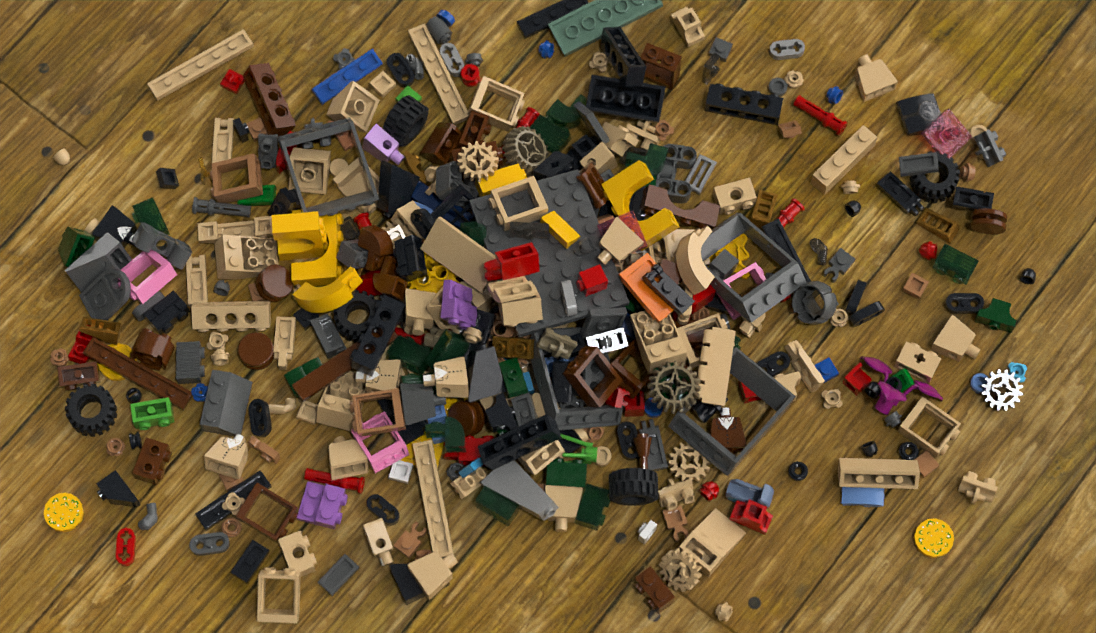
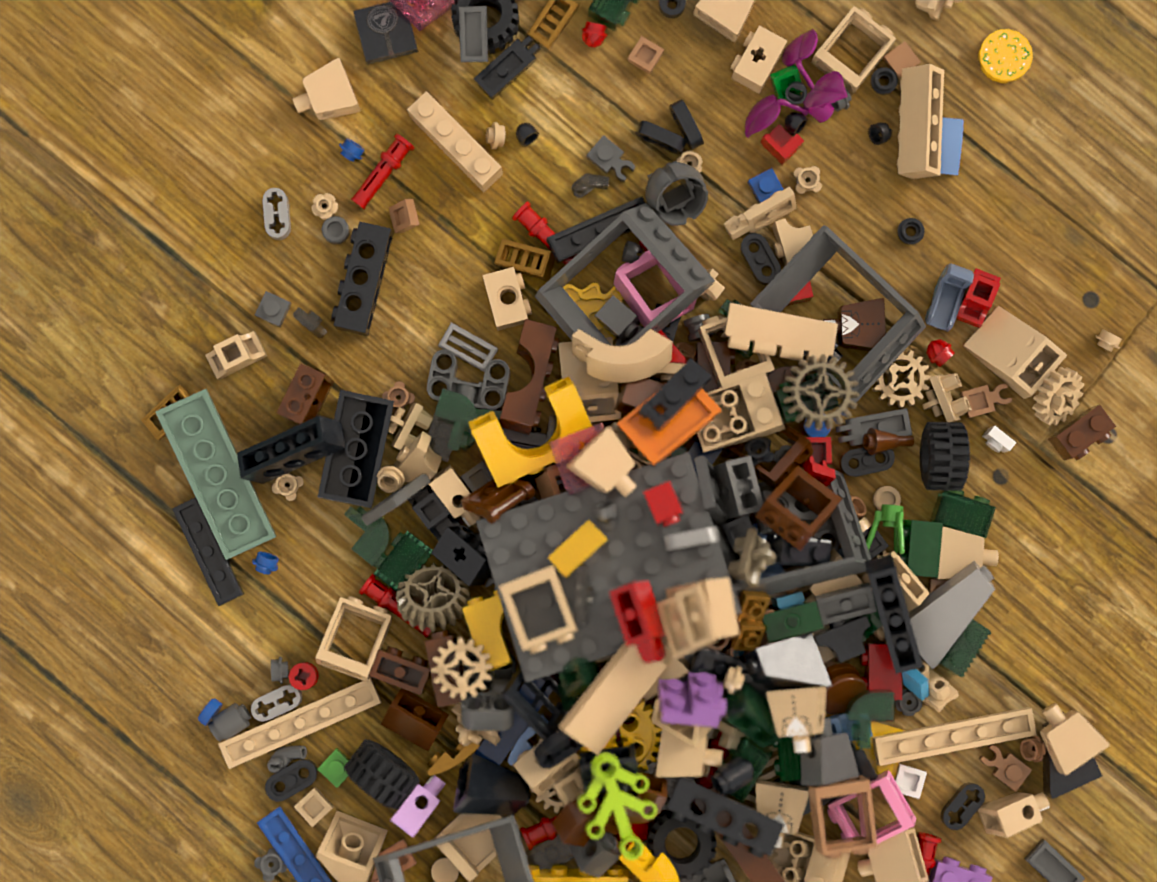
camera: 90 degrees left, 15 degrees up
none -> tan plate [377,466,405,493]
none -> lime plant [577,753,657,860]
none -> black brick [711,757,754,796]
none -> black plate [744,437,774,466]

